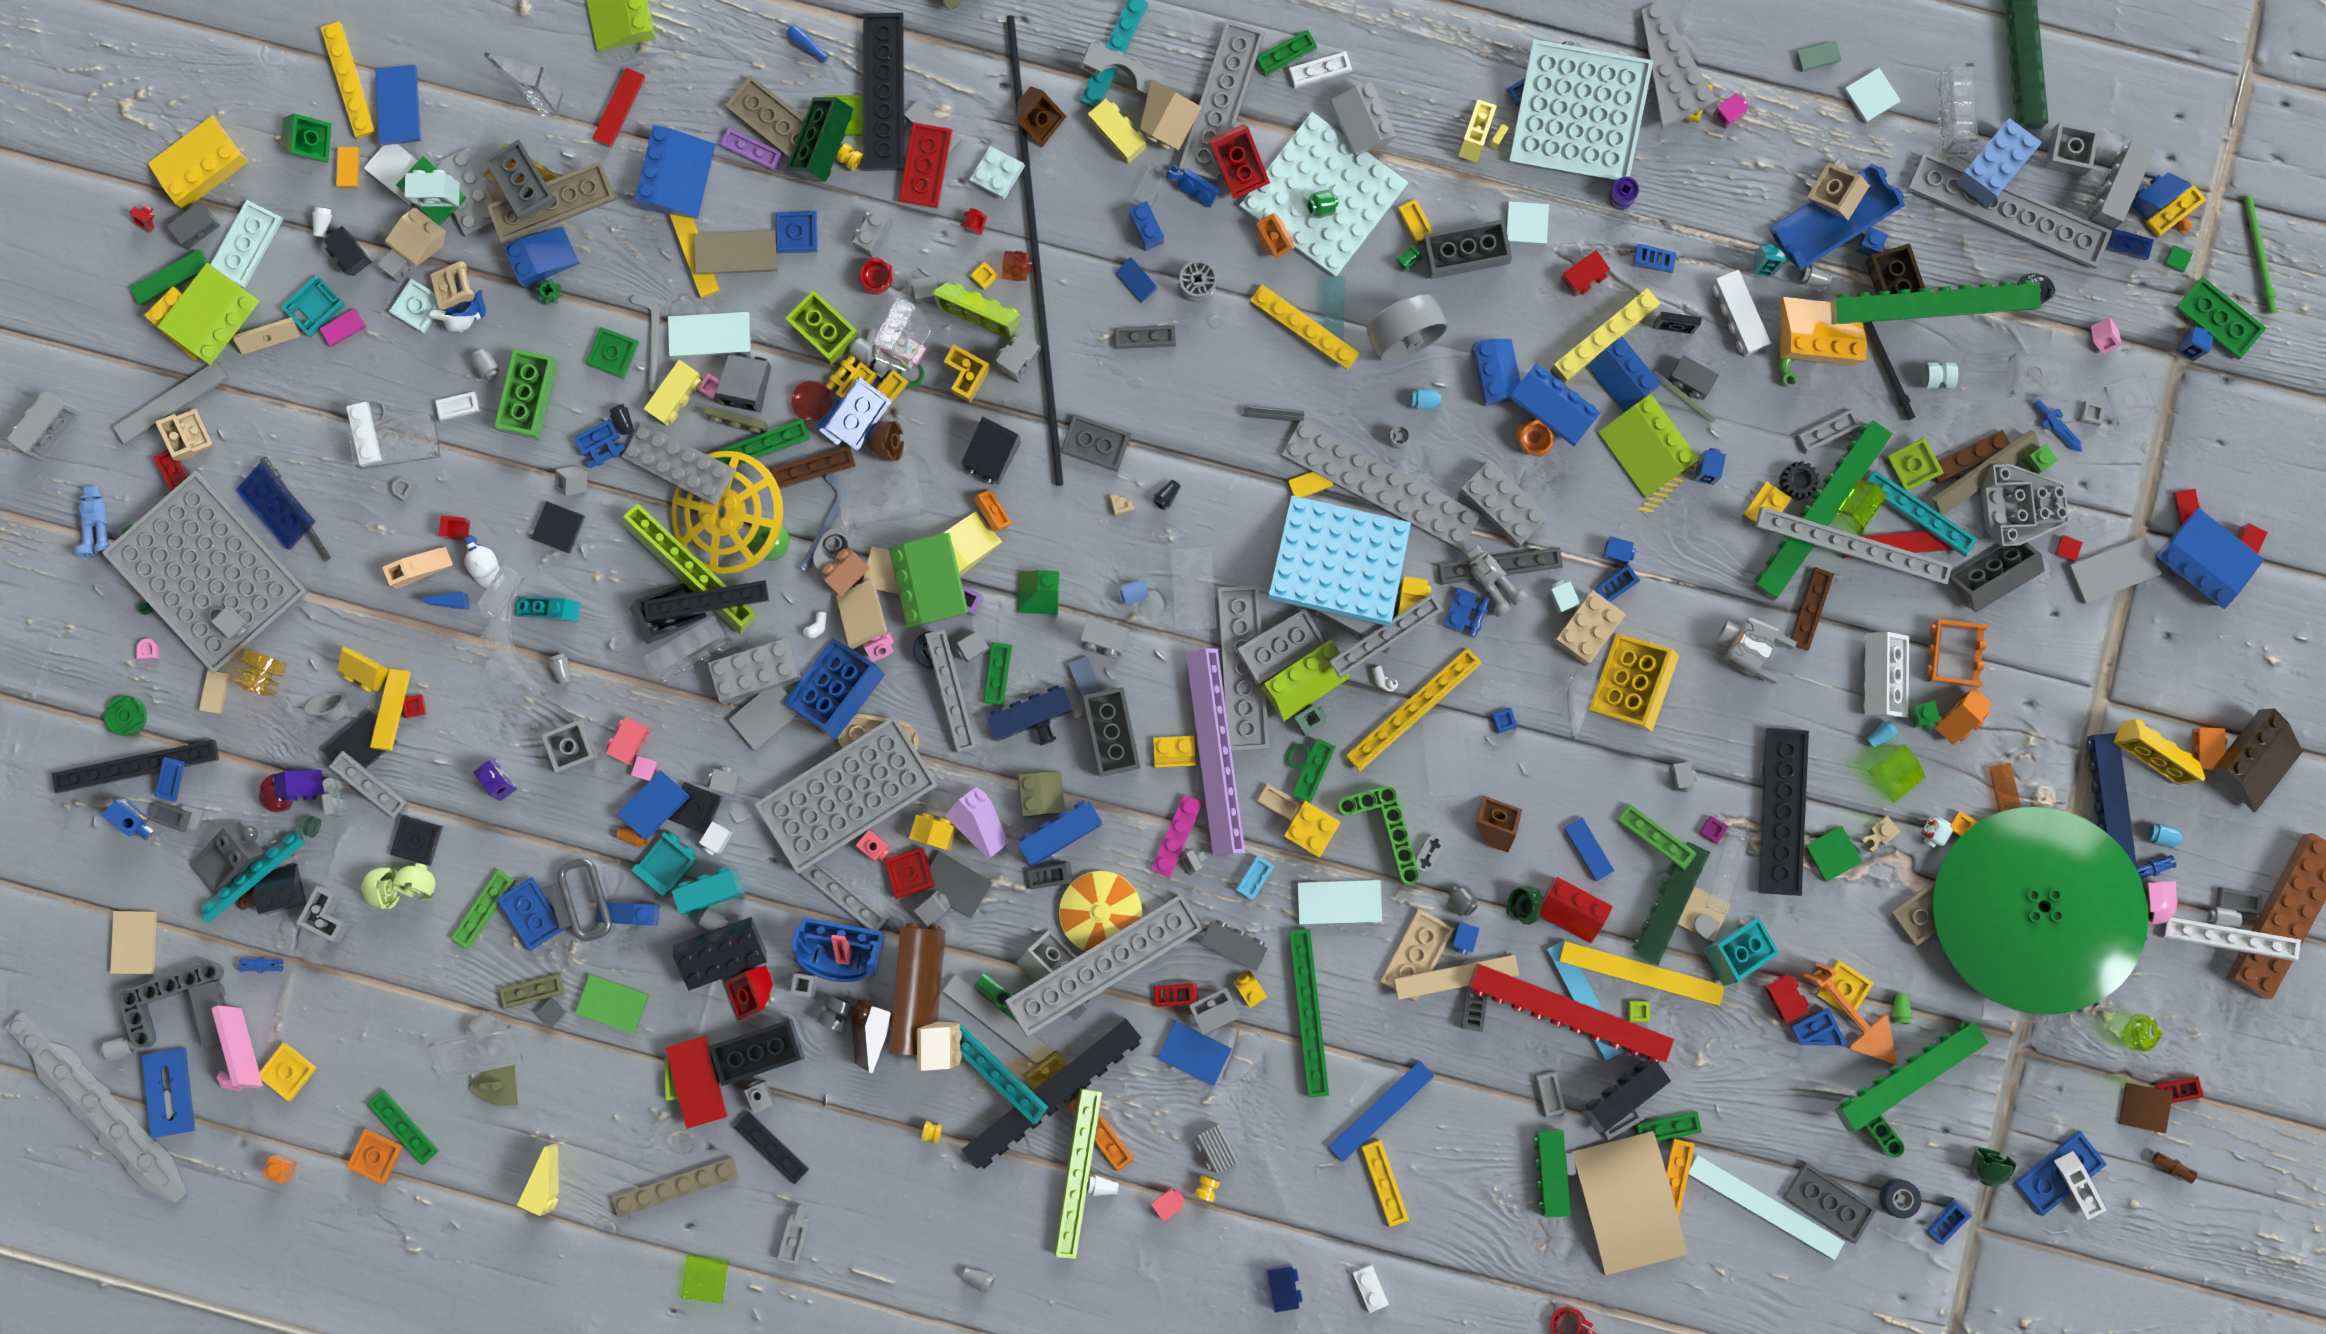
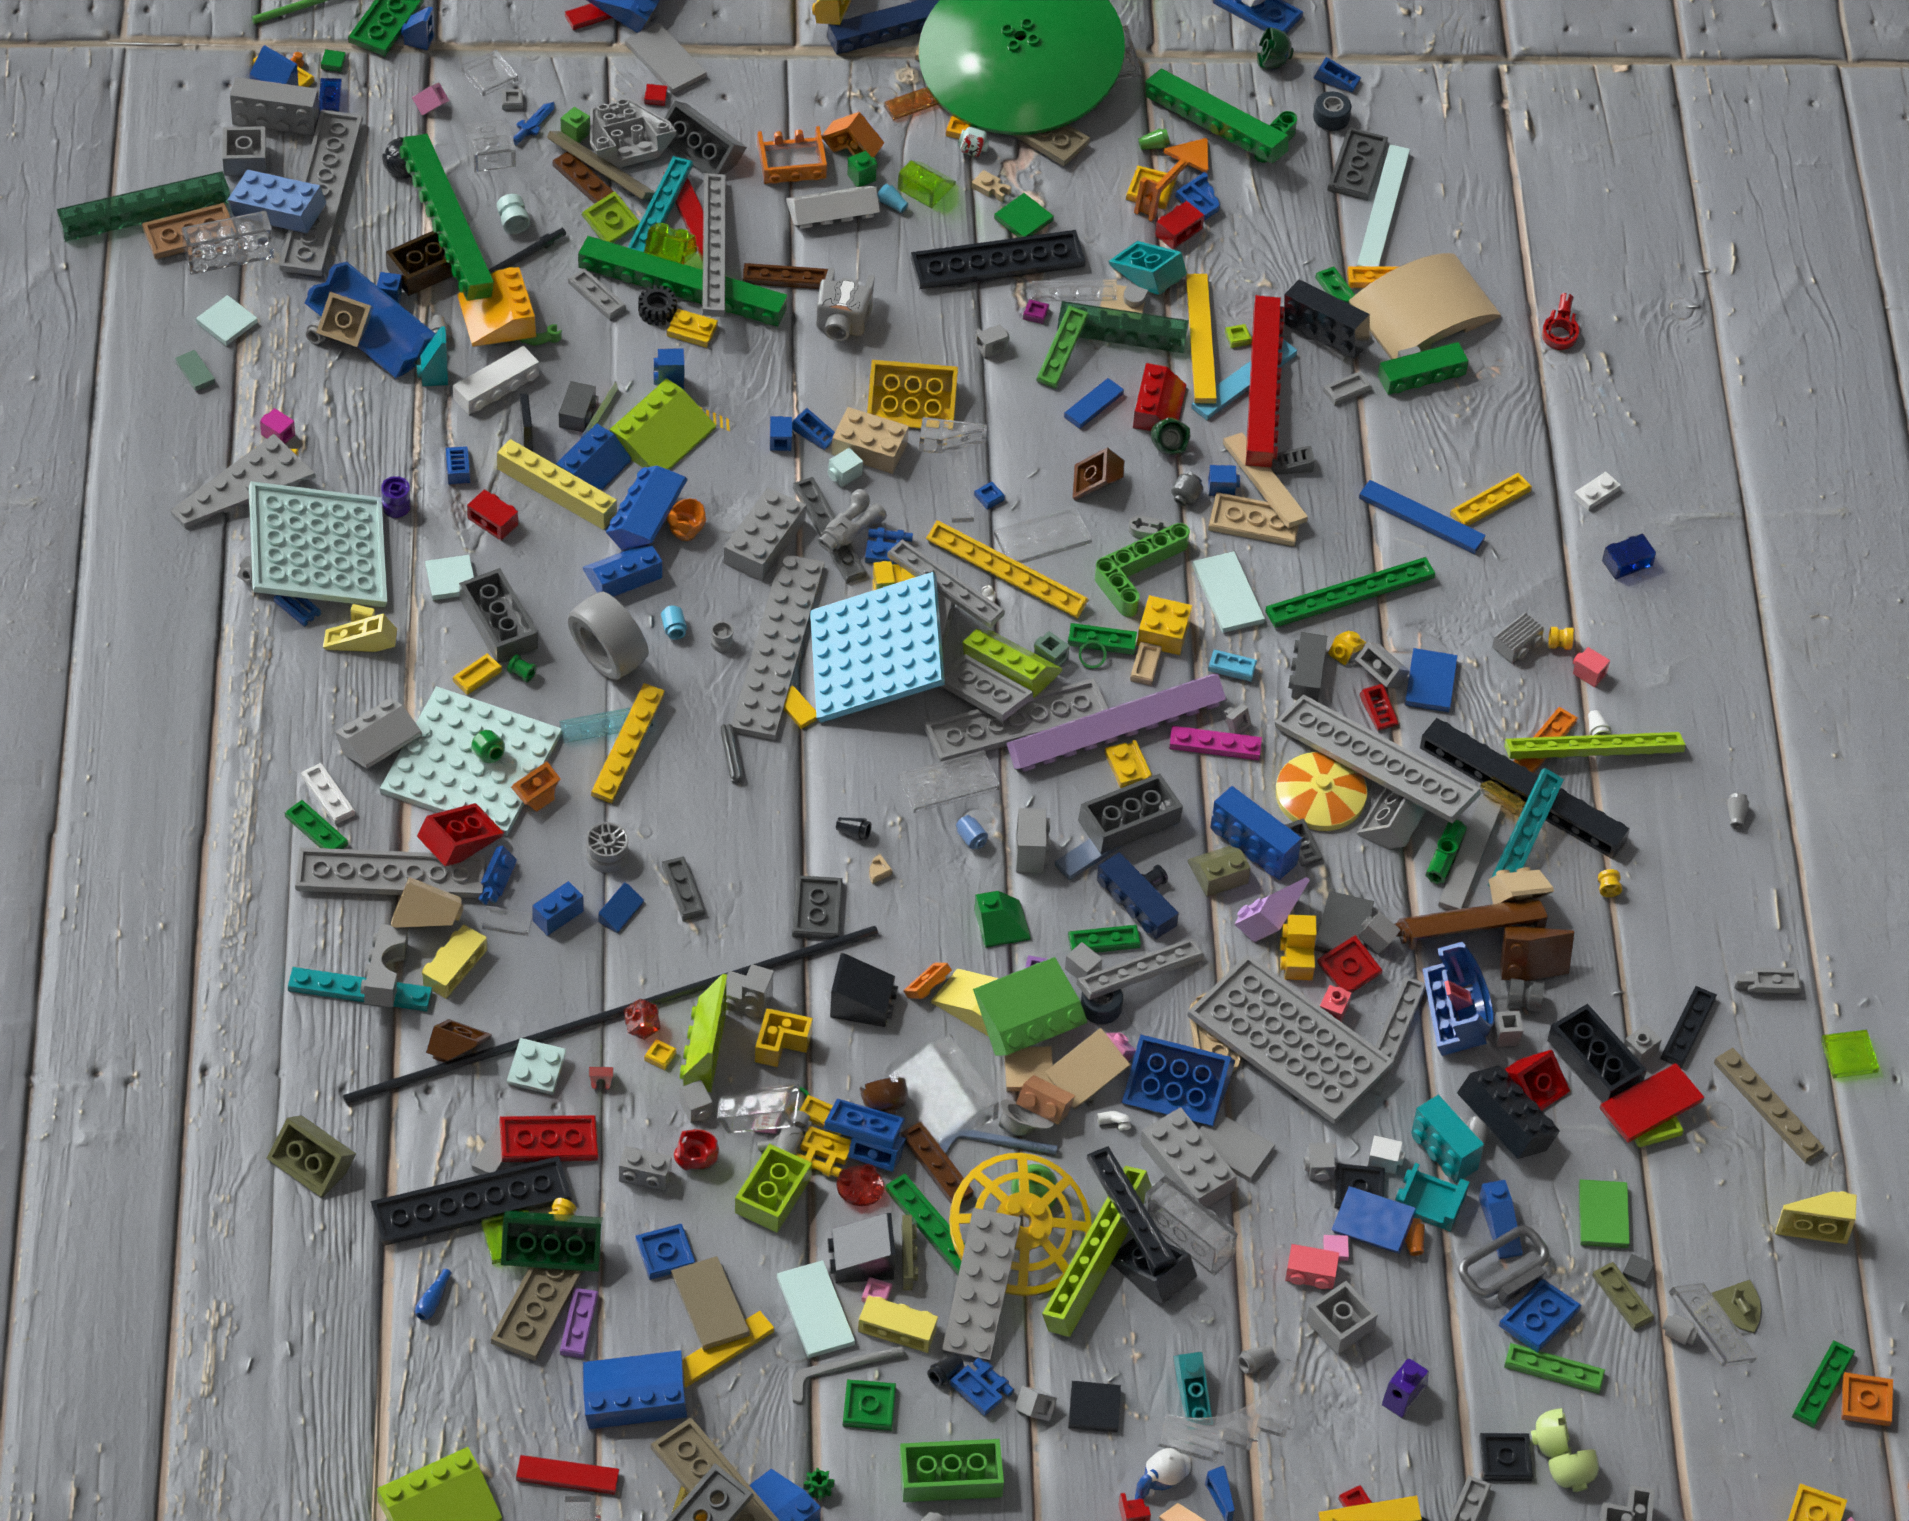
camera: 115 degrees left, 30 degrees down
none -> medium nougat plate [142,203,237,259]

